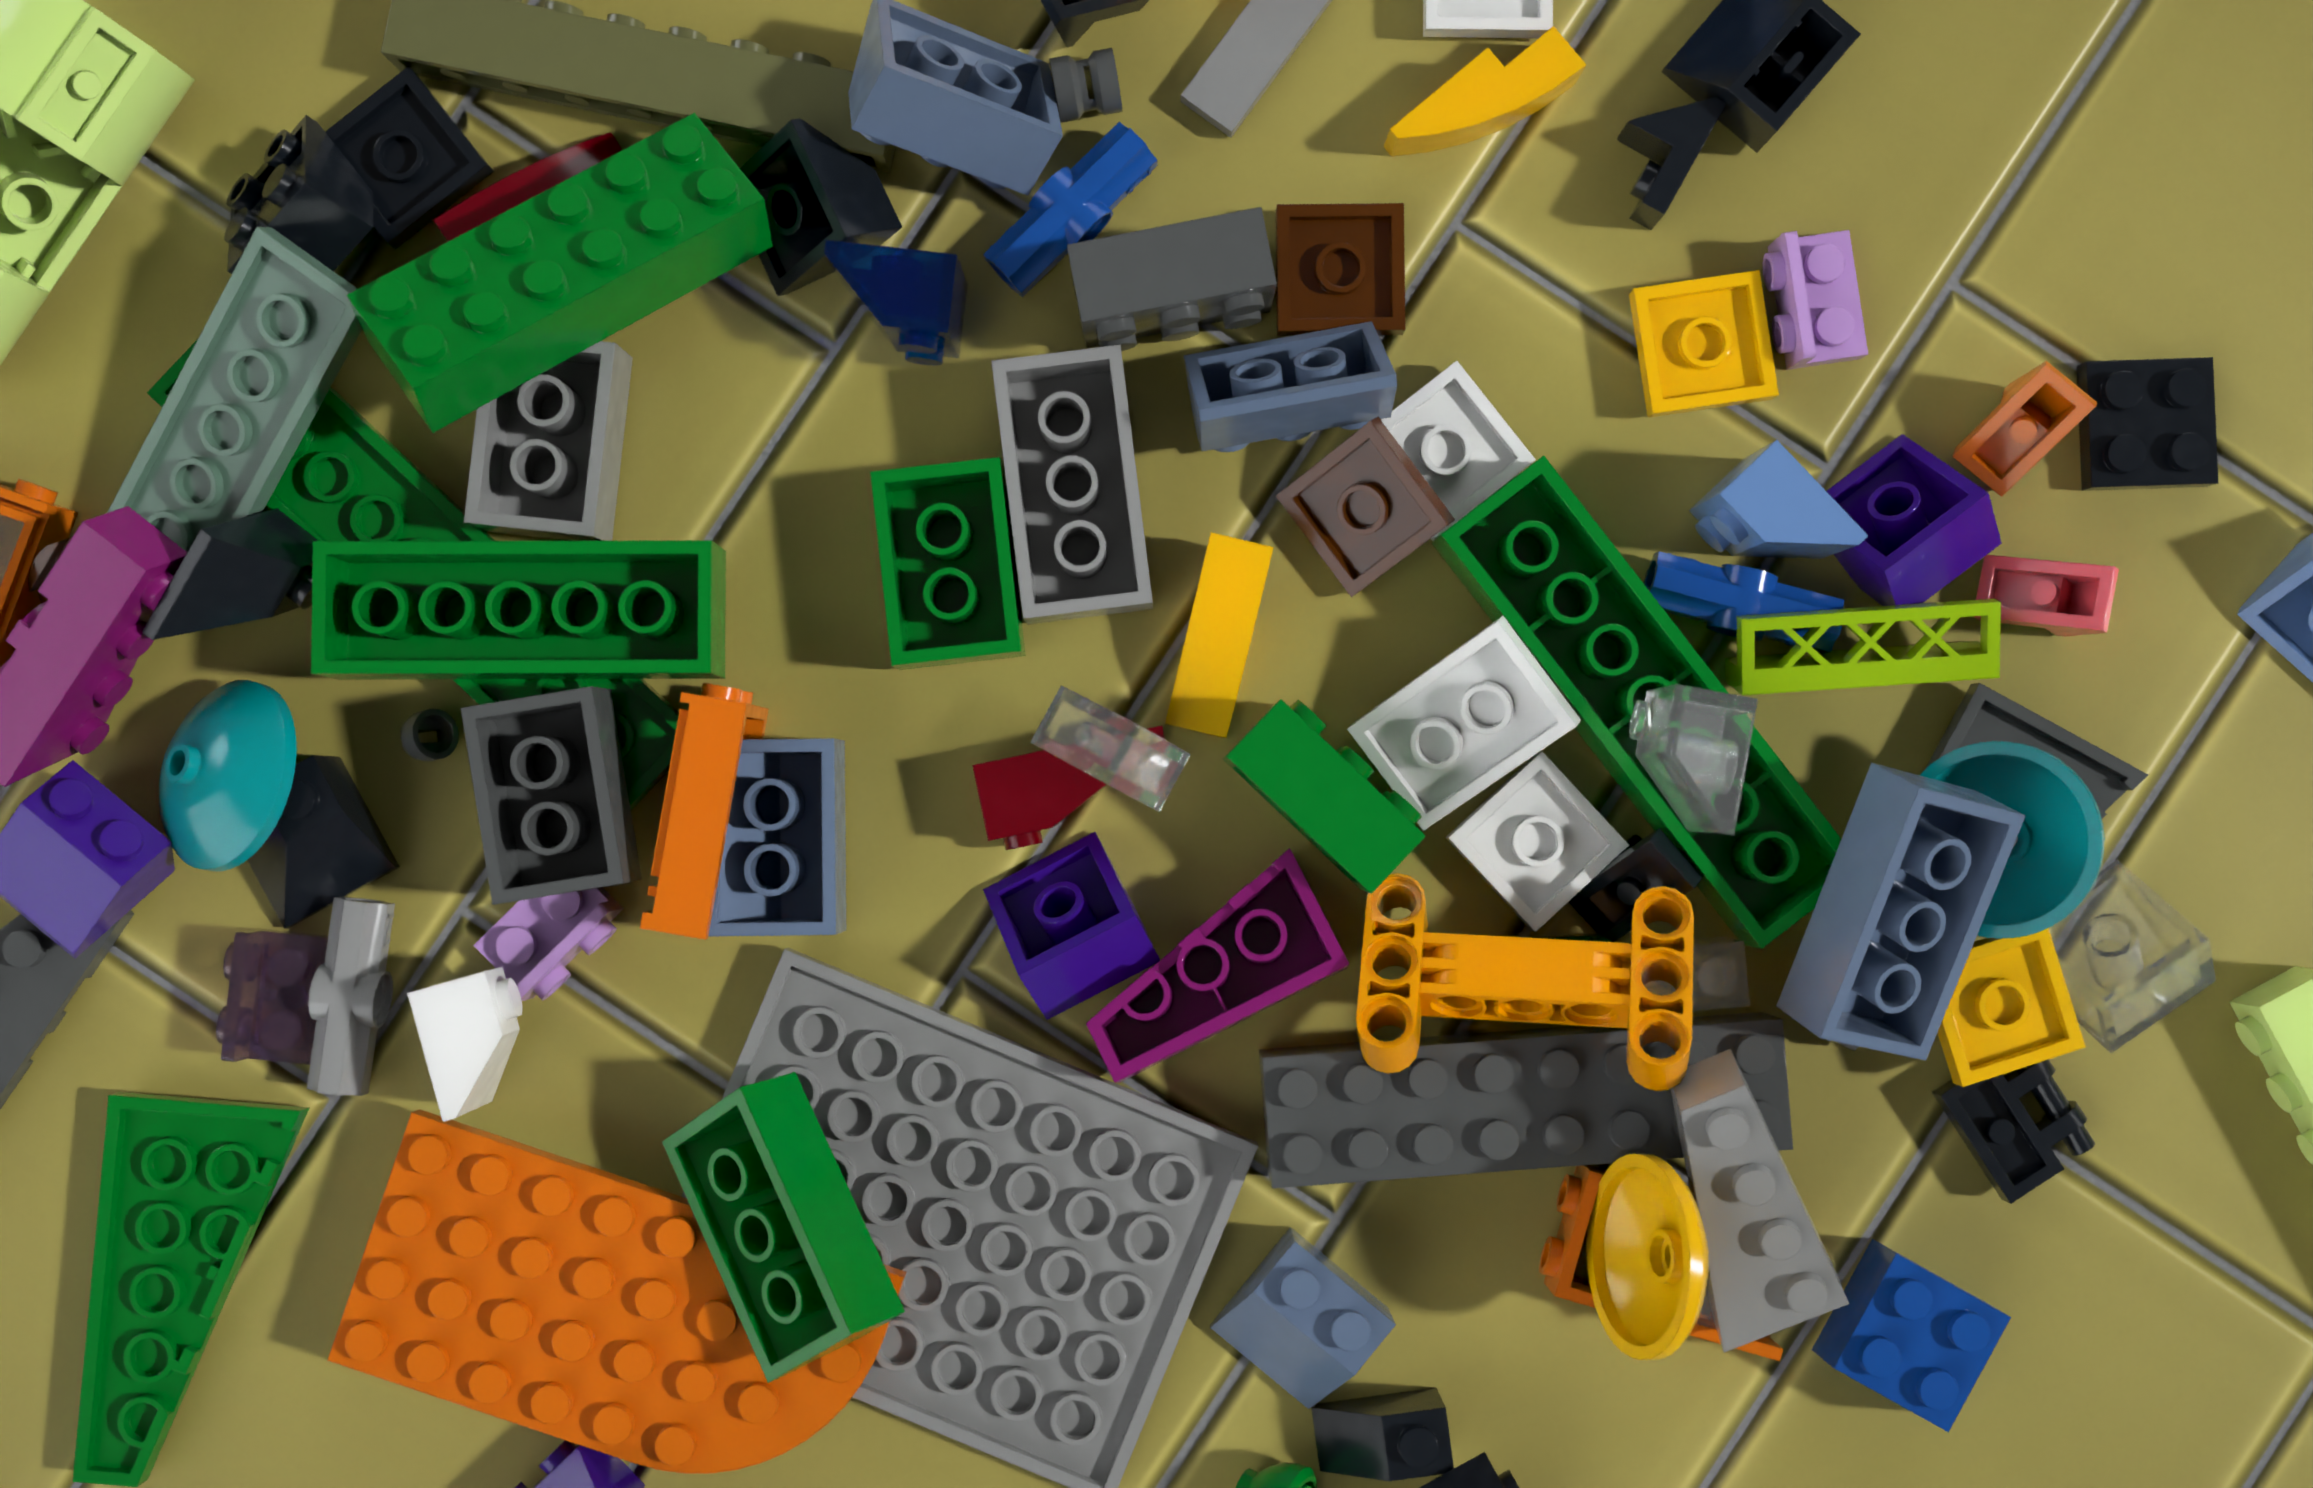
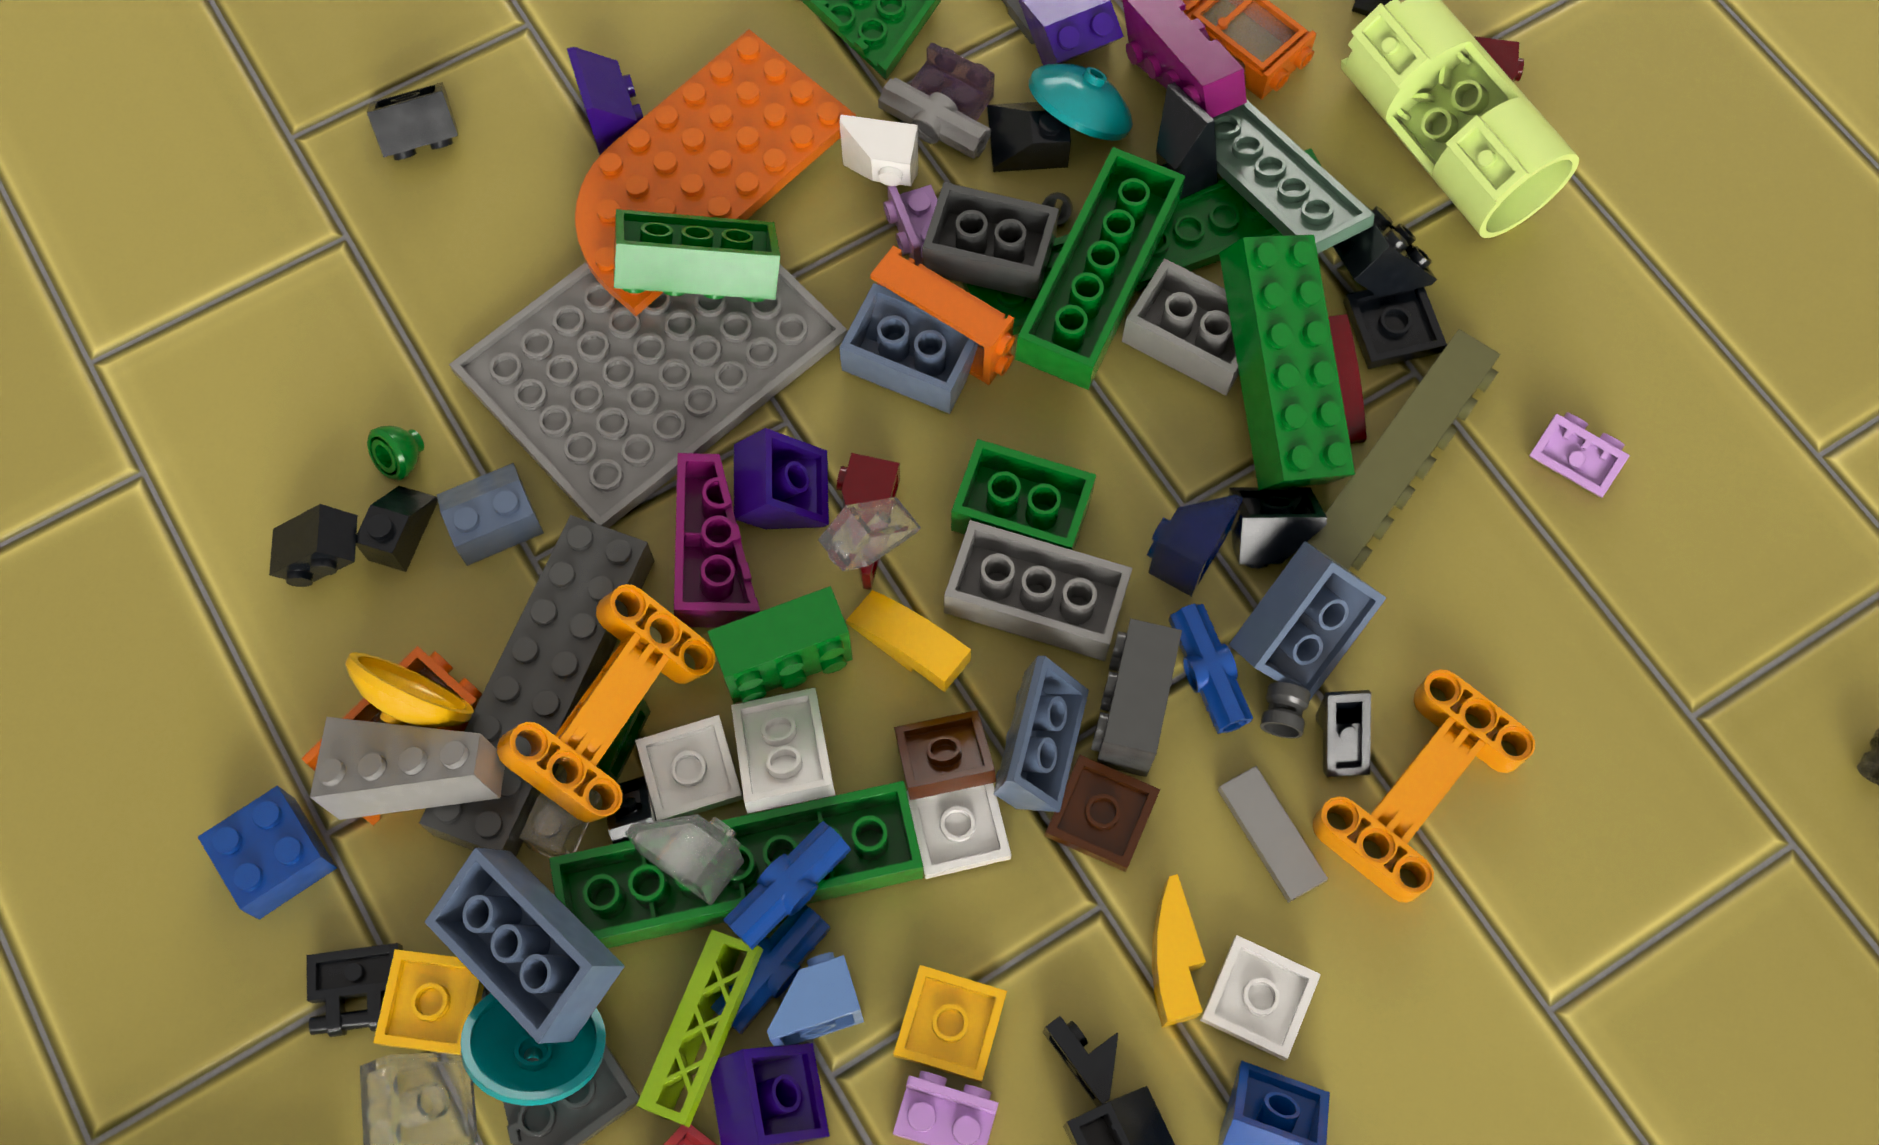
camera: 115 degrees right, 20 degrees down
none -> blue piece [723,821,851,950]

